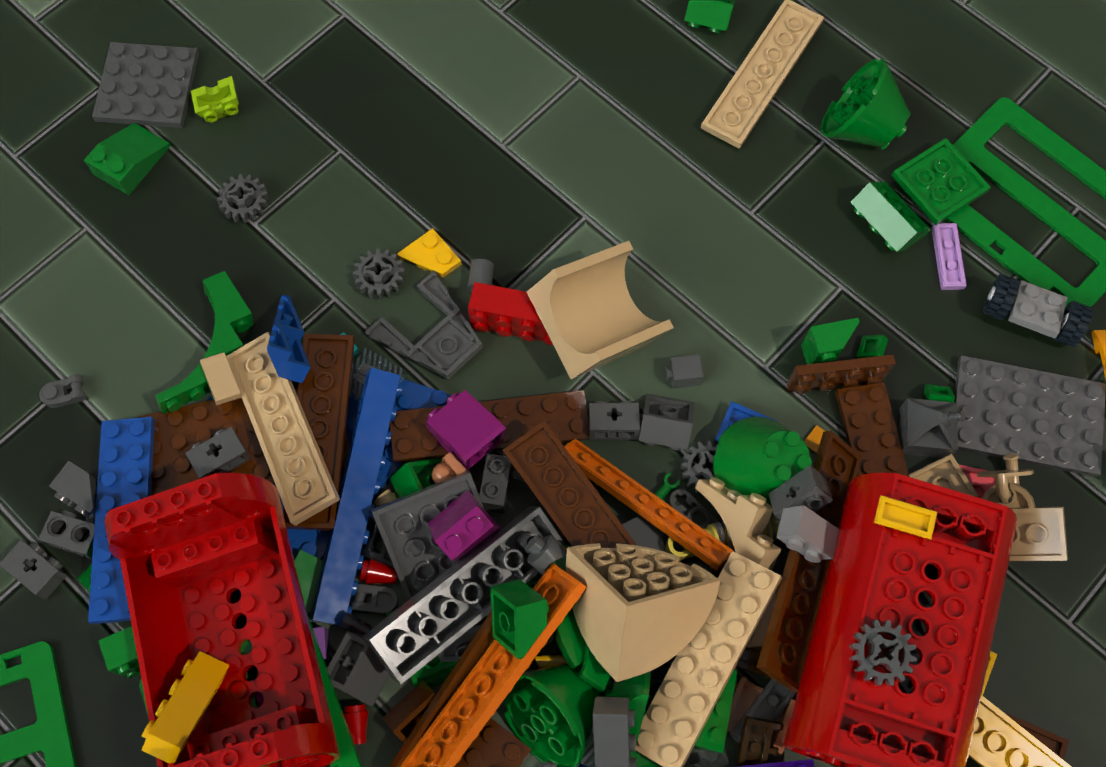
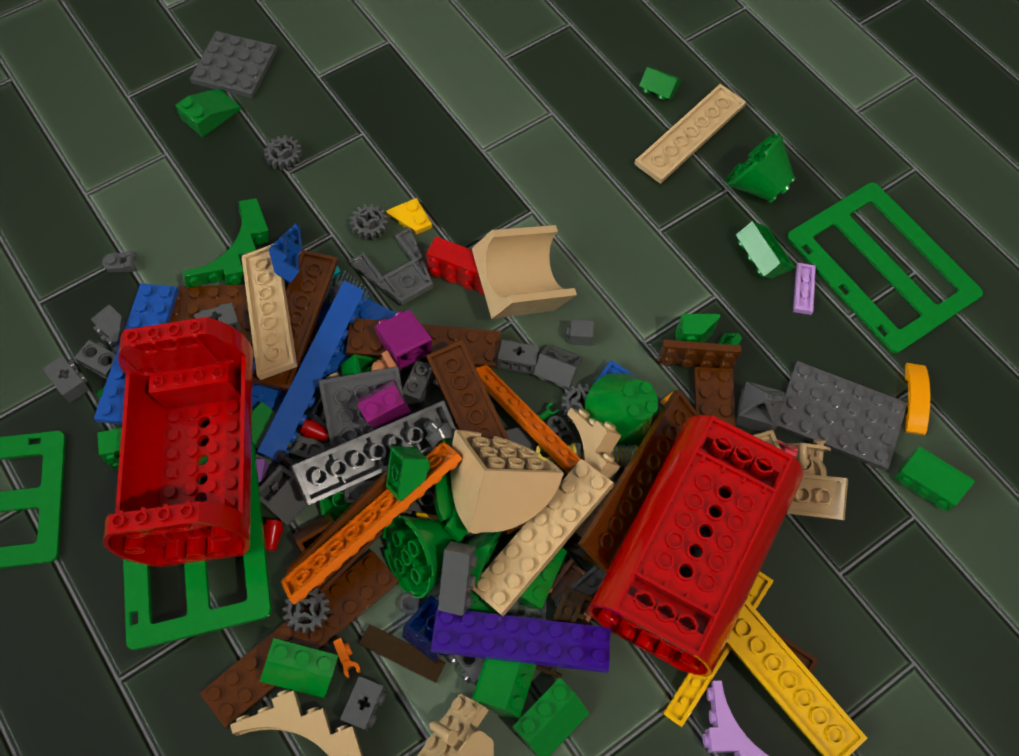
camera: 10 degrees right, 5 degrees down
yellow brick [141,651,230,764] -> none
lime cylinder [191,76,239,123] -> none
tan tile [200,353,241,405] -> none
dark grey brick [468,259,494,292] -> none
dark grey brick [769,465,833,520] -> none
light grey brick [776,505,839,563] -> none
dark grey gear [849,620,917,686] -> none
yellow tile [874,495,937,540] -> none
green plate [891,138,991,226] -> none
green plate [923,384,955,403] -> none
plate [982,274,1093,348] -> none

